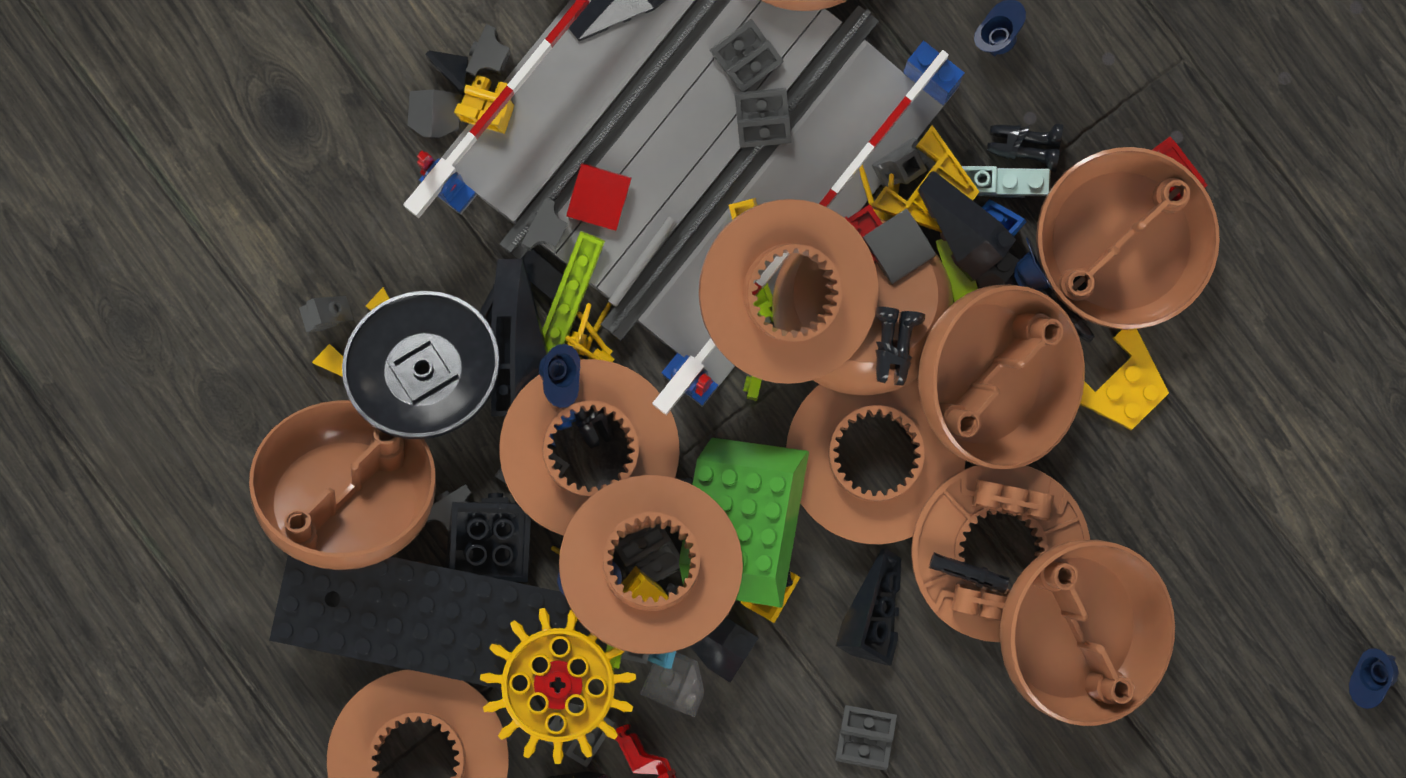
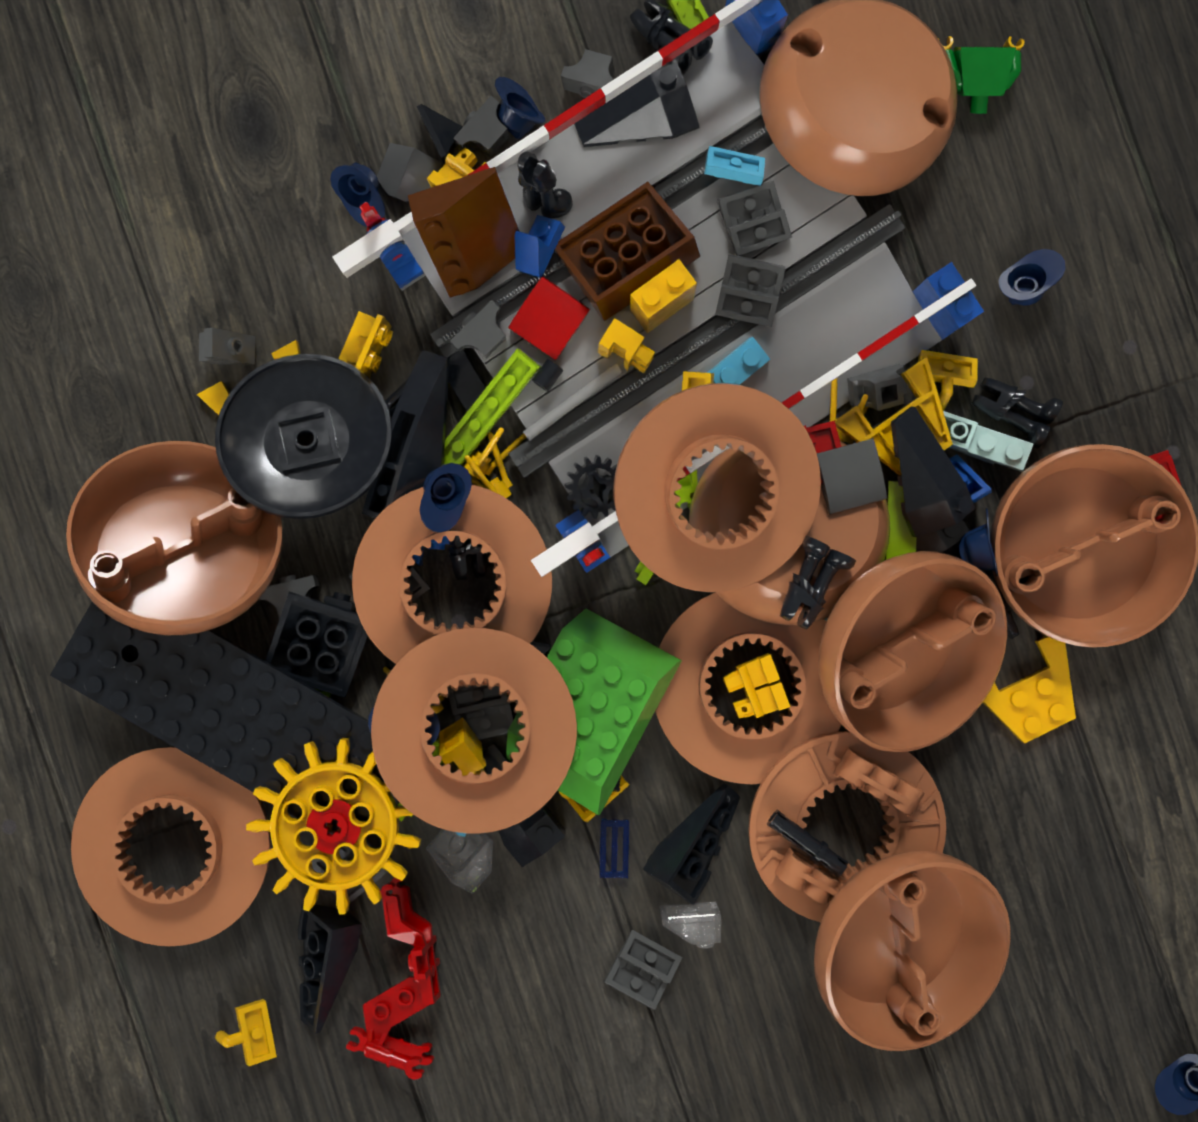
camera: 15 degrees right, 5 degrees up
none -> dark blue piece [330,162,385,227]
none -> yellow bracket [339,311,393,378]
none -> reddish brown slope [408,167,520,298]
none -> dark blue piece [495,77,545,139]
none -> blue slope [515,215,565,278]
none -> black piece [517,151,573,219]
none -> black hinge [532,359,563,392]
none -> reddish brown slope [555,182,700,321]
none -> black gear [564,455,617,519]
none -> yellow hips [598,318,655,373]
none -> clear blue tile [600,819,629,878]
none -> yellow brick [630,259,697,334]
none -> clear slope [660,902,721,948]
none -> medium azure plate [704,146,765,186]
none -> medium azure plate [707,337,770,385]
none -> yellow hips [723,653,790,718]
none -> yellow plate [918,350,978,411]

